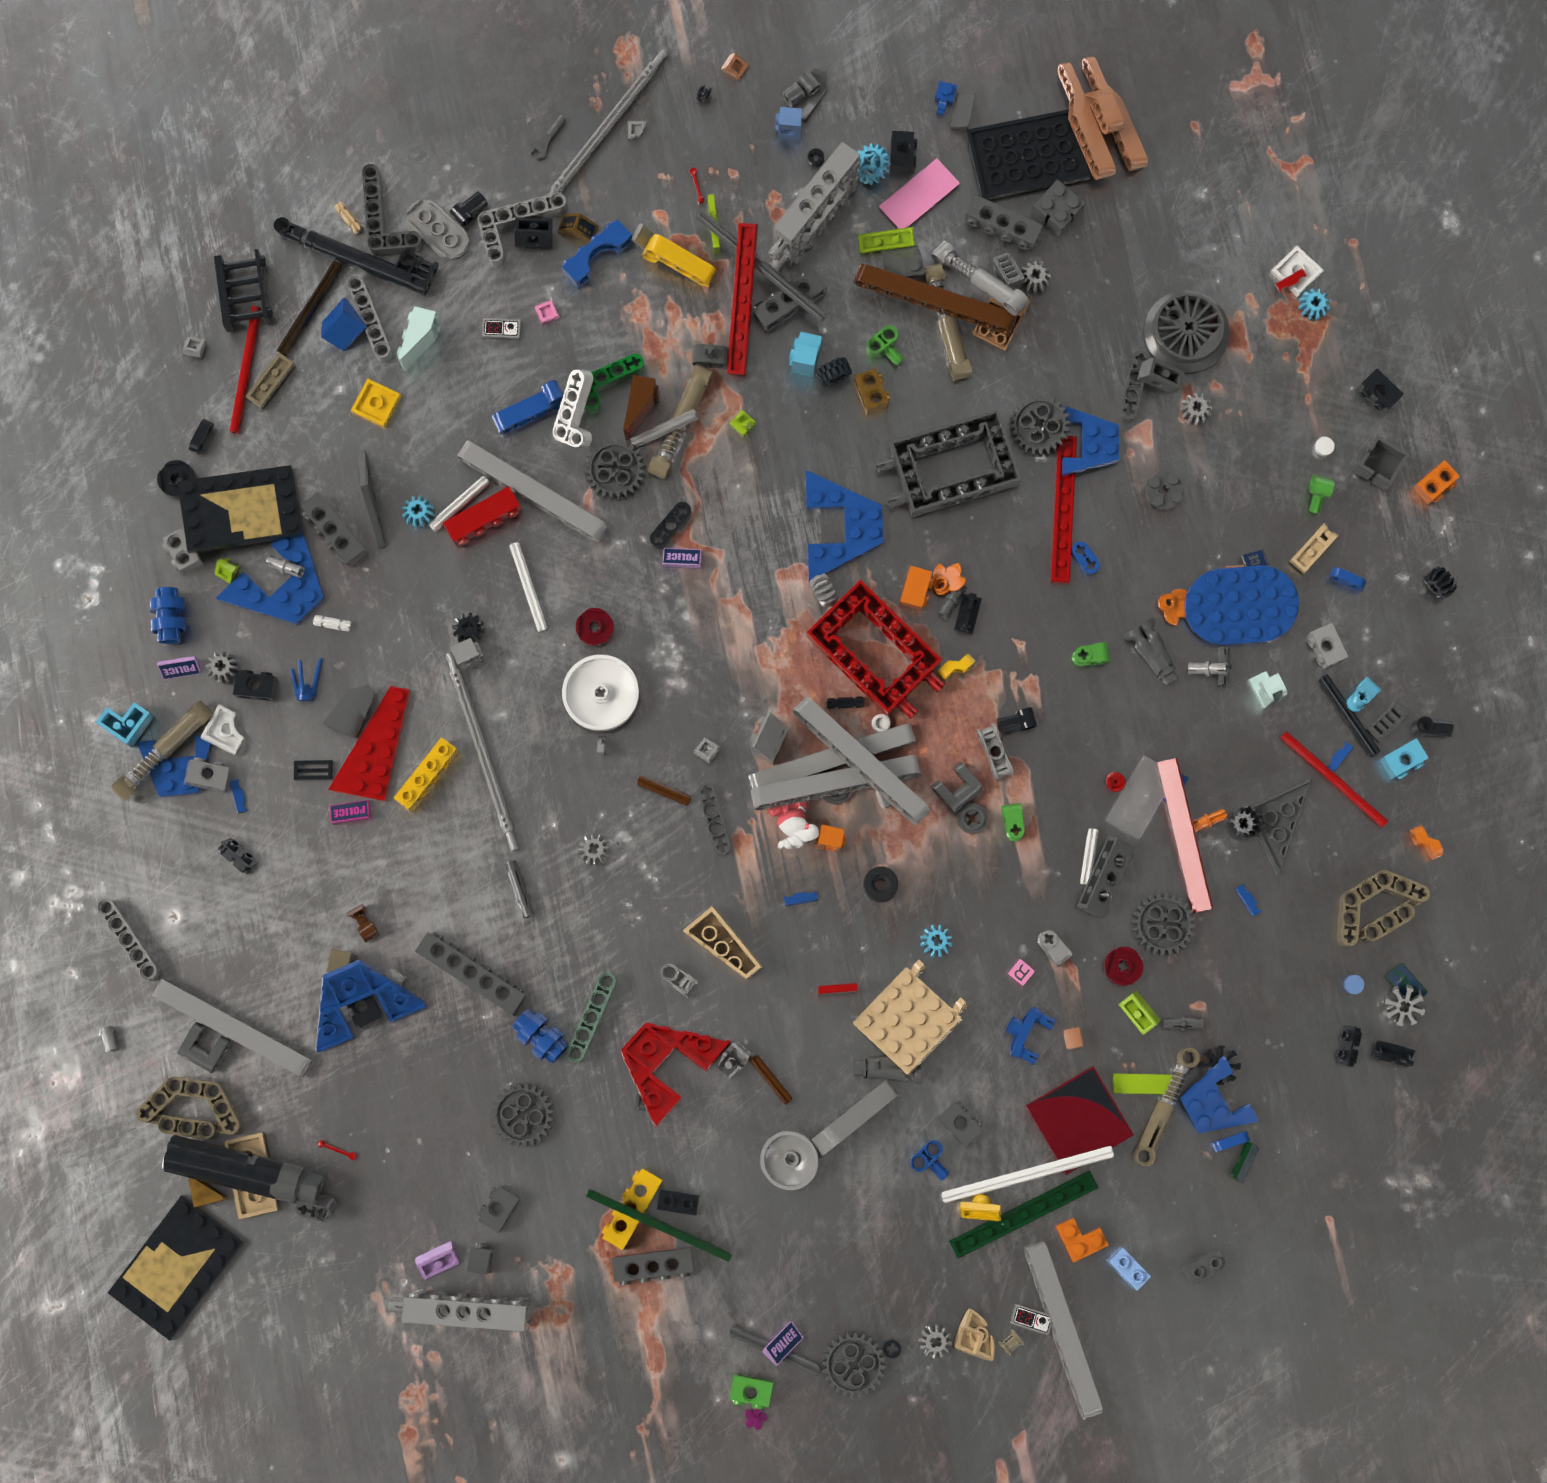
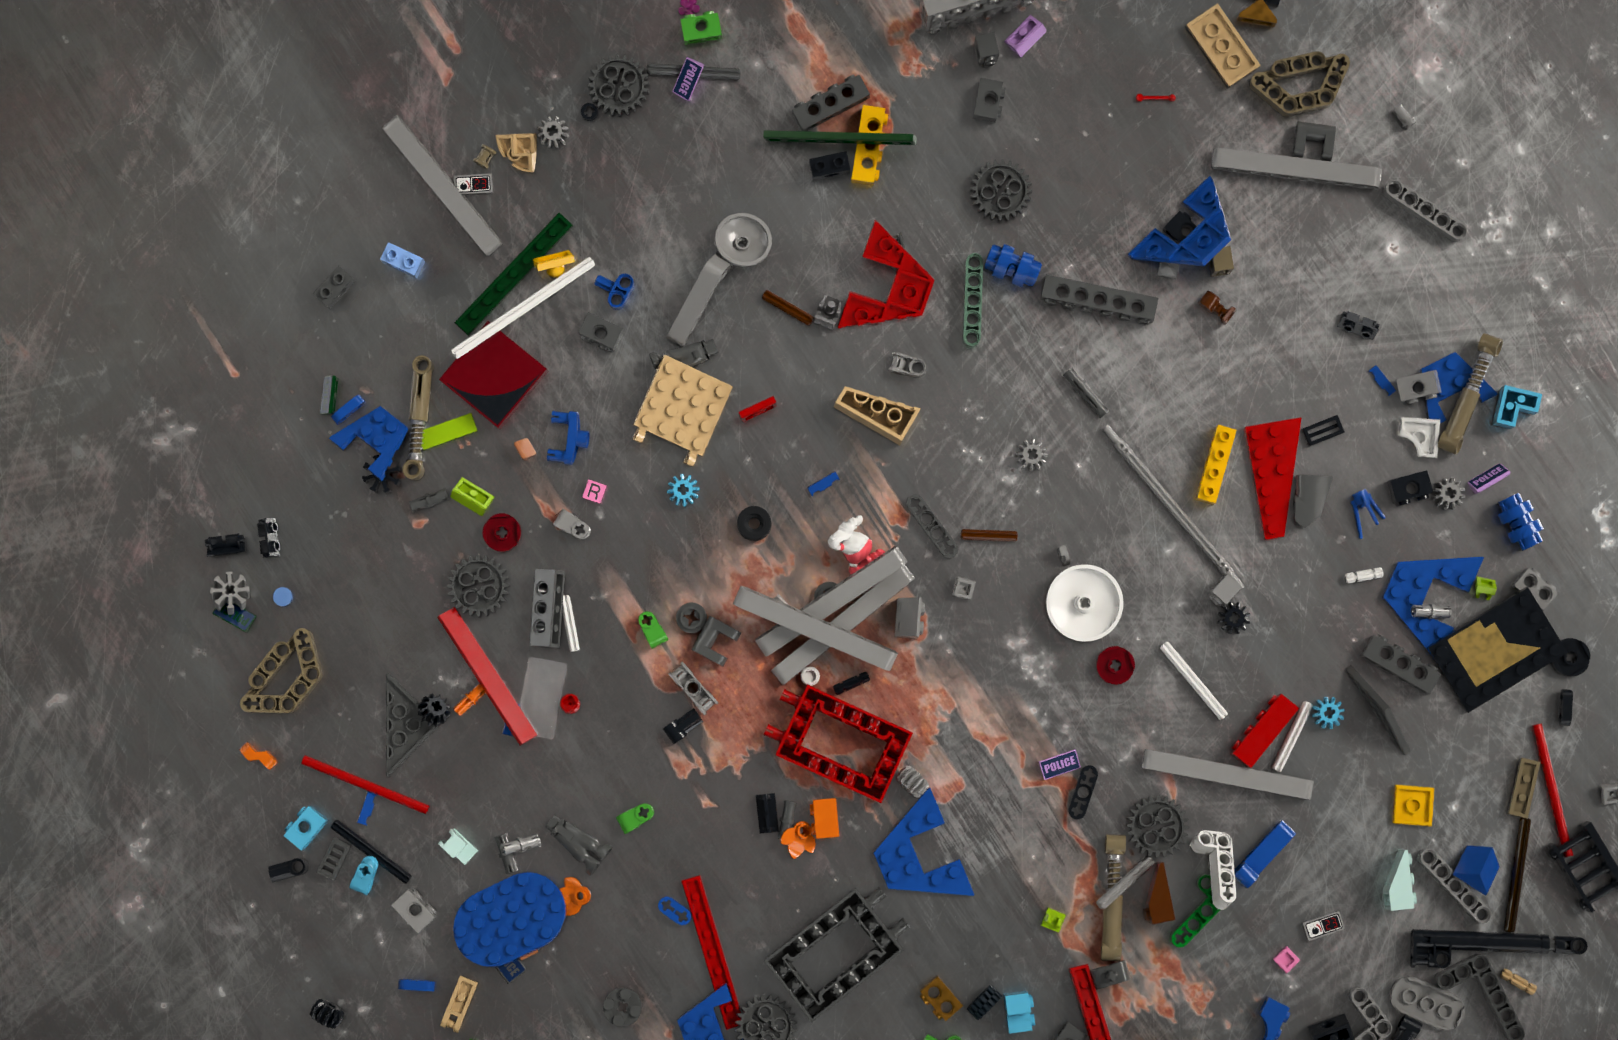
camera: 160 degrees right, 5 degrees up
black piece [162,1135,337,1222] -> none
slope [330,800,371,825] -> none
orange brick [814,825,847,852] -> none
yellow piece [937,654,976,680] -> none
orange plate [1055,1218,1109,1263] -> none
blue piece [1235,884,1262,917] -> none

